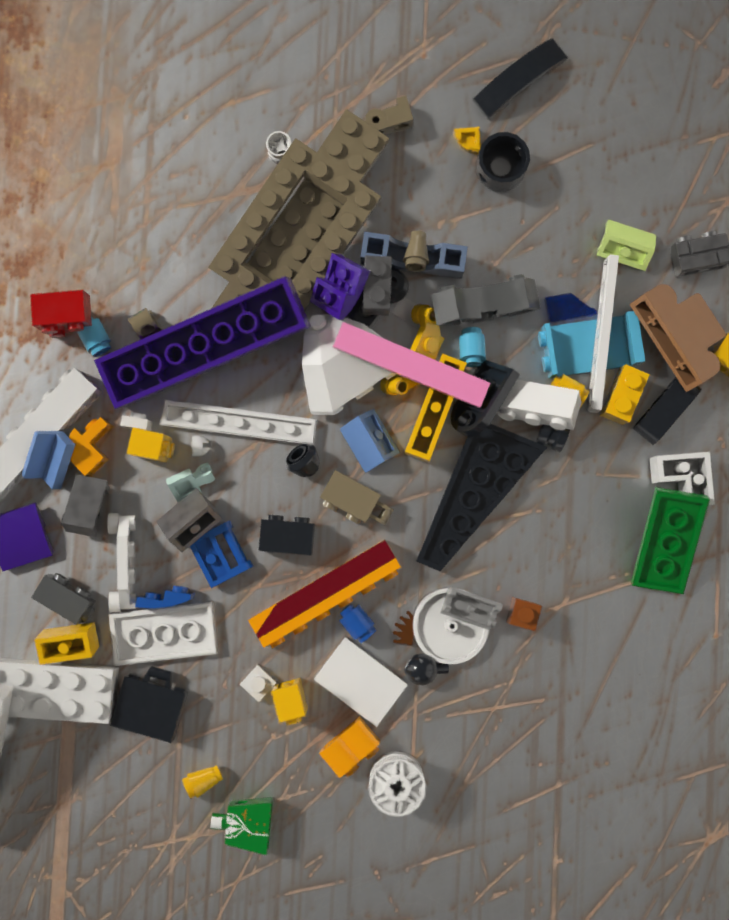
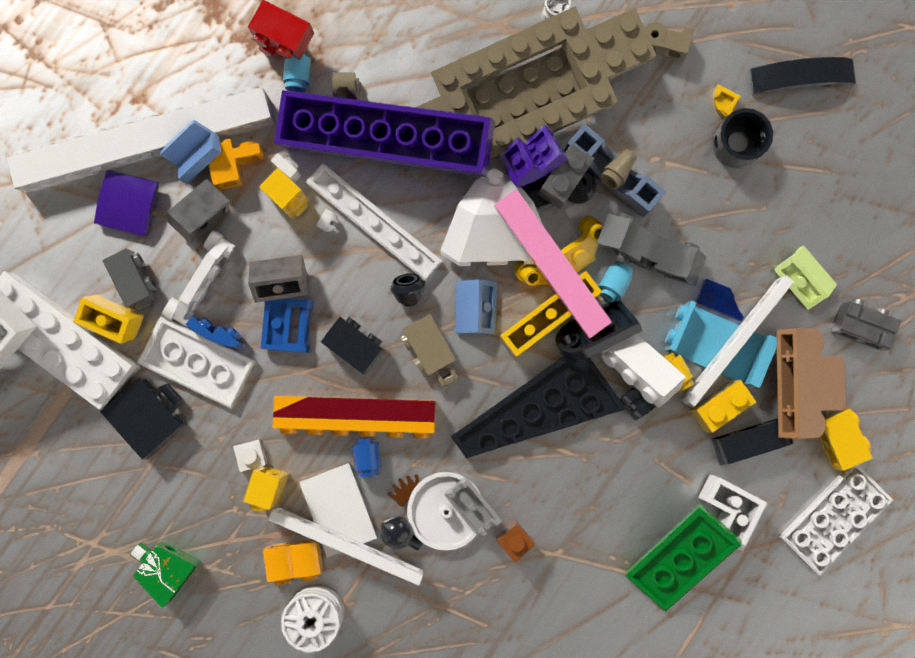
camera: 30 degrees right, 0 degrees up
light aqua plate [166,463,215,503] -> none
yellow cone [182,765,223,799] -> none
none -> white tile [268,507,424,586]

